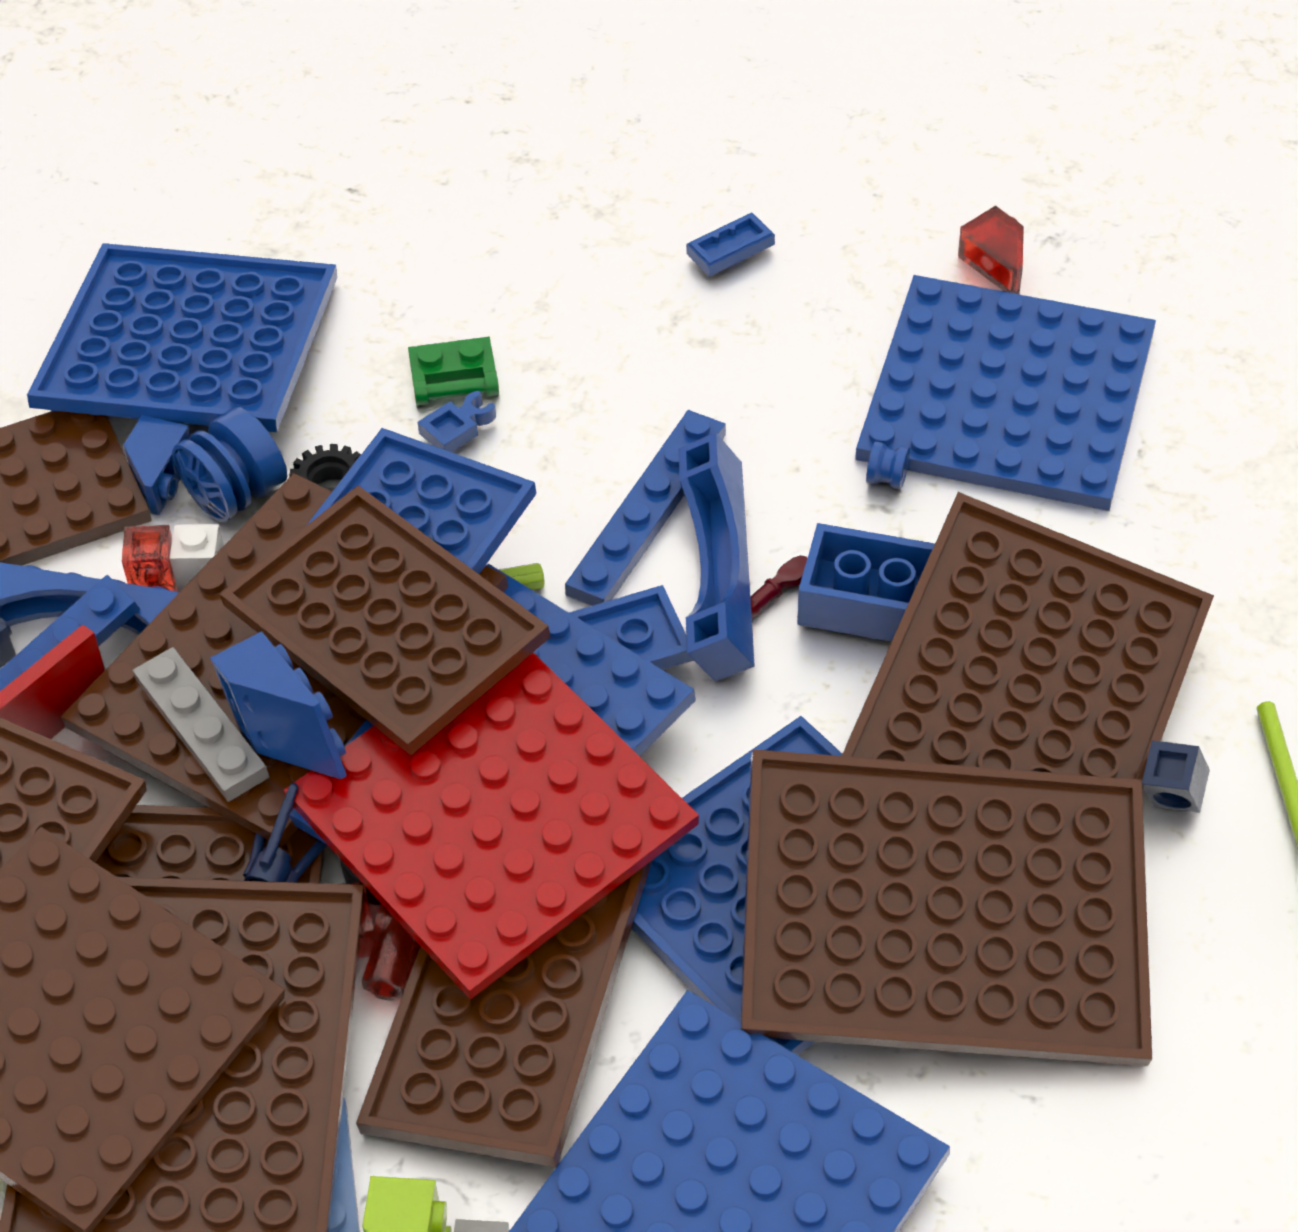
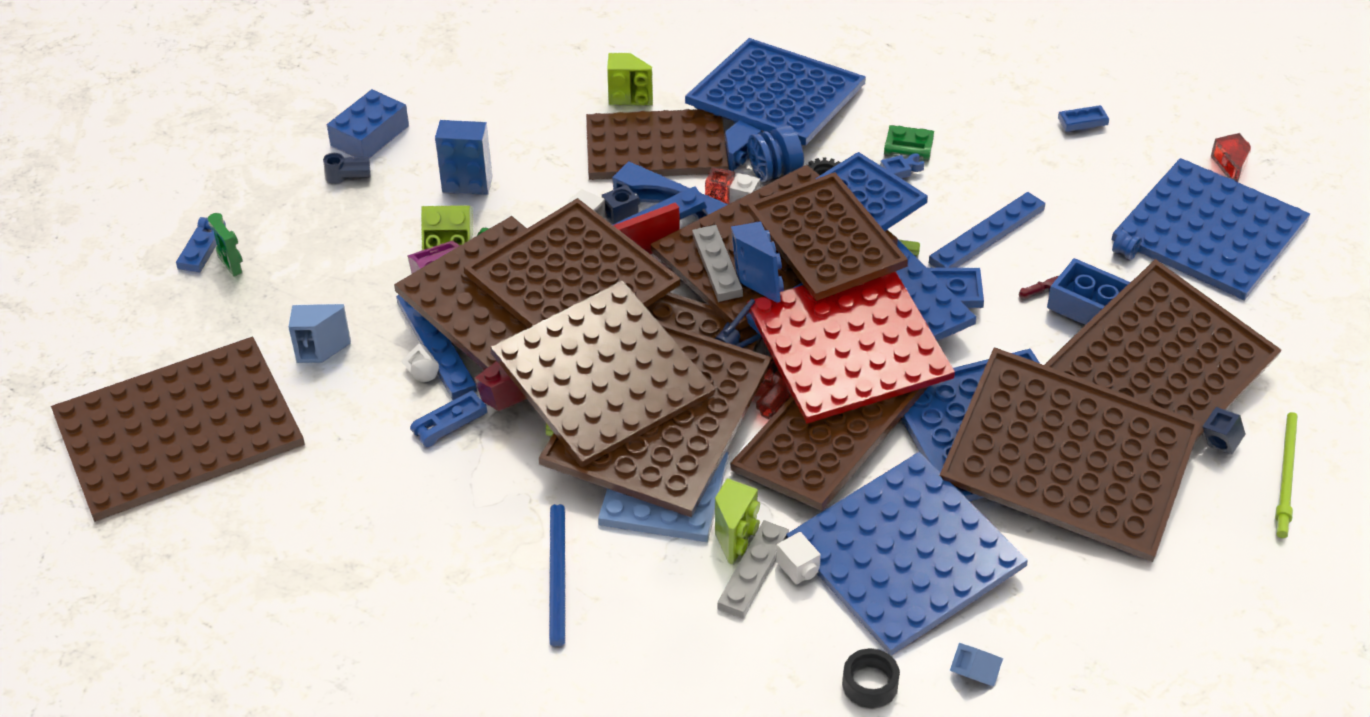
camera: 20 degrees right, 5 degrees down
blue arch [678,432,755,682] -> none

